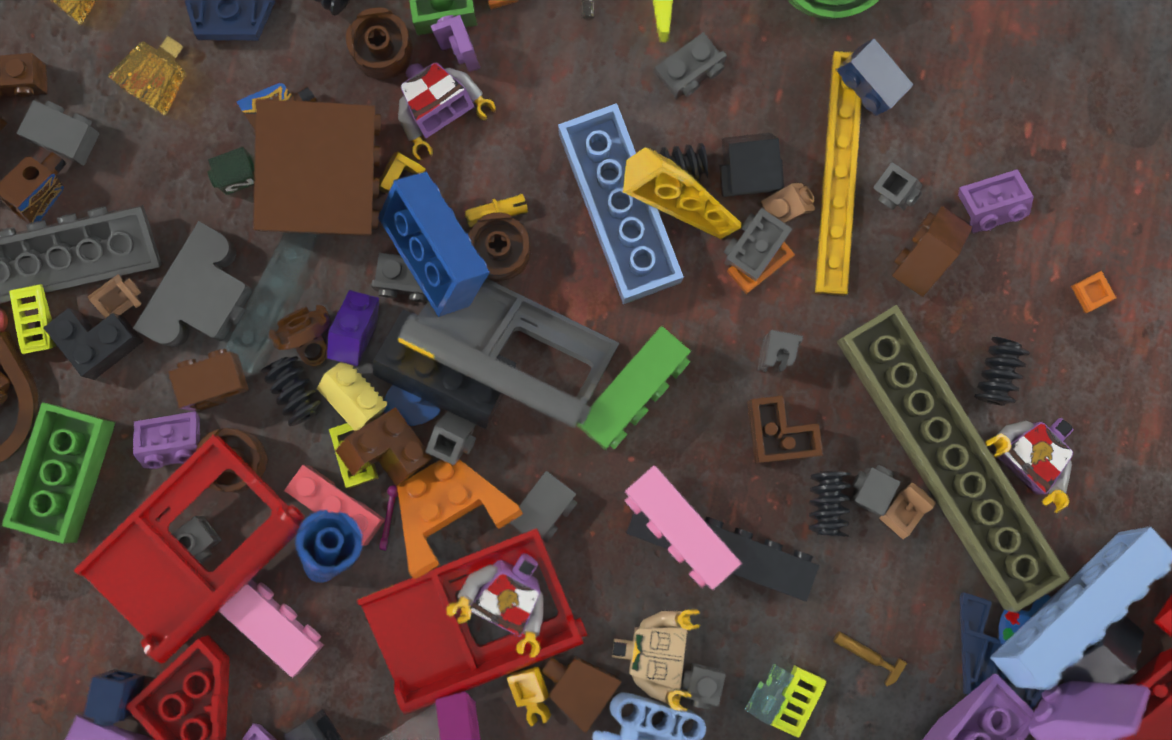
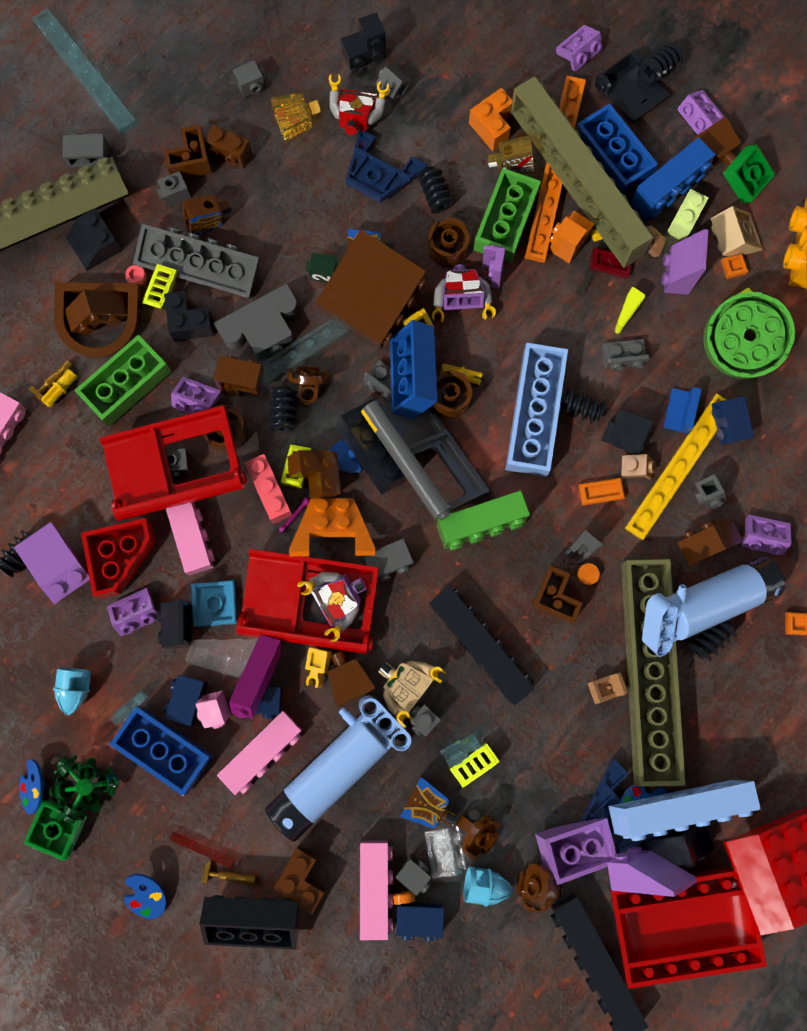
camera: 30 degrees right, 5 degrees down
dark grey brick [17,100,100,166] -> none
dark blue brick [83,669,145,726] -> none
medium nougat bracket [88,274,141,318] -> none
clear yellow torso [108,36,186,116] -> none
blue cone [296,510,362,583] -> none
light yellow brick [317,362,387,431] -> none
dark purple brick [327,290,379,367] -> none
dark grey brick [426,411,476,465] -> none
yellow wedge [623,147,741,239] -> none
bright pink brick [624,465,742,590] -> none
dark grey bracket [723,208,792,281] -> none
black piece [808,471,851,537] -> none
pearl gold piece [833,631,907,686] -> none
dark grey brick [850,465,901,516] -> none
torso [985,418,1074,513] -> none
none -> dark azure tile [191,580,238,627]
none -> orange tile [577,563,600,586]
none -> light blue piece [642,557,785,657]
none -> blue panel [663,387,701,434]

